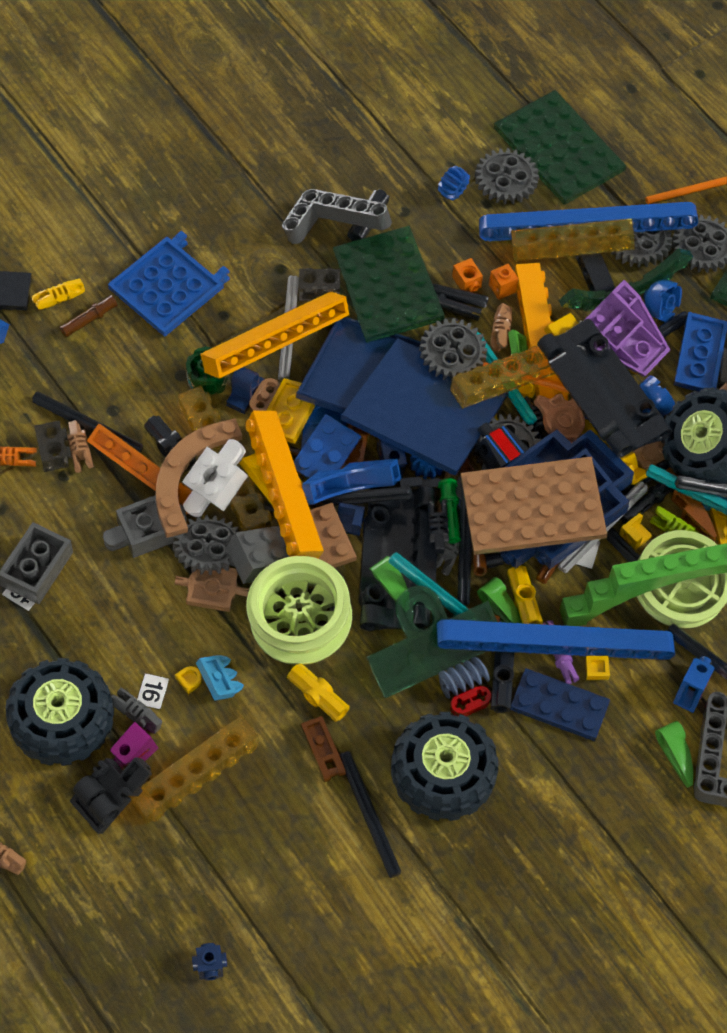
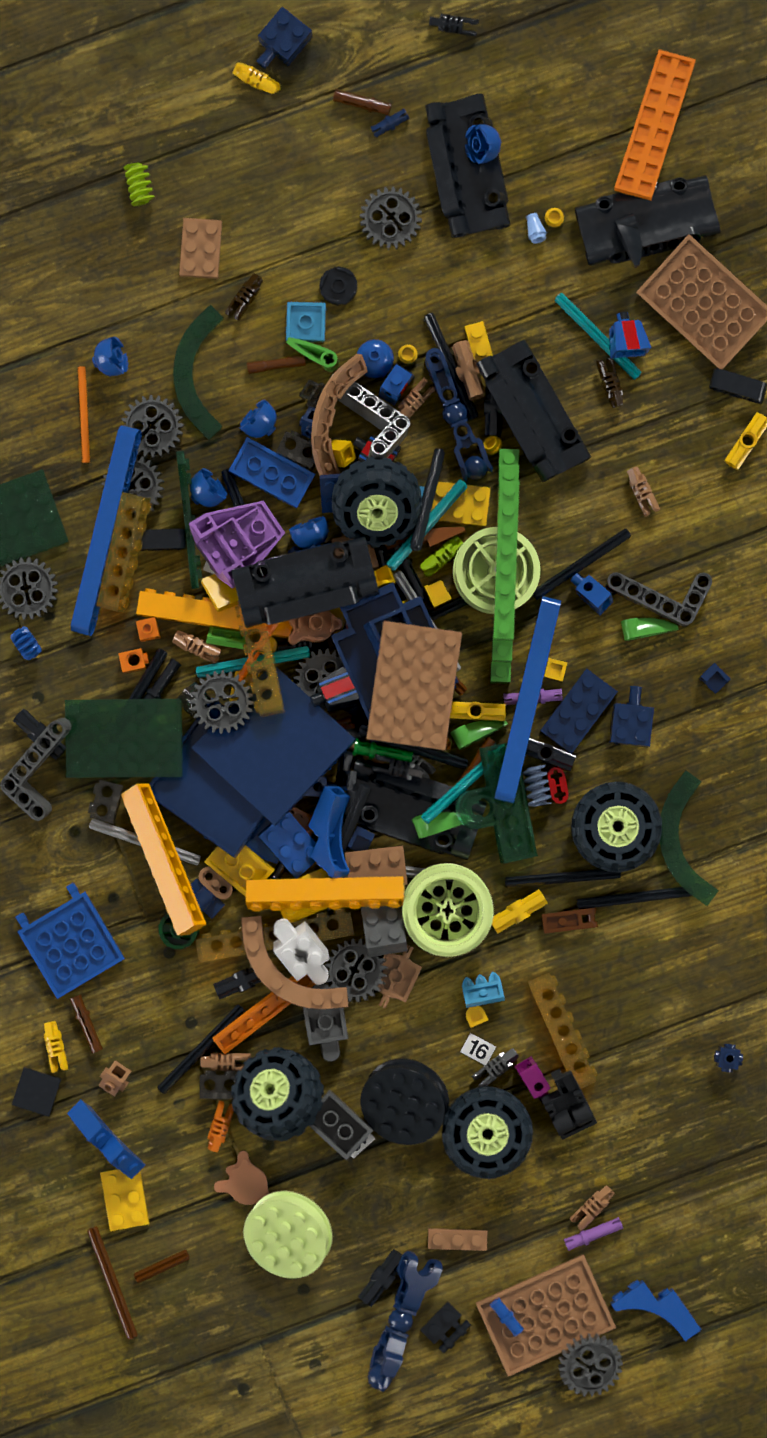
camera: 65 degrees left, 25 degrees up
none -> medium nougat brick [99,1061,131,1097]
none -> black wheel [231,1047,324,1141]
none -> black wheel [360,1058,449,1145]
none -> black axle [505,869,621,888]
none -> dark blue brick [609,686,654,748]
none -> clear green plate [660,770,719,907]
none -> dark blue panel [699,663,731,694]

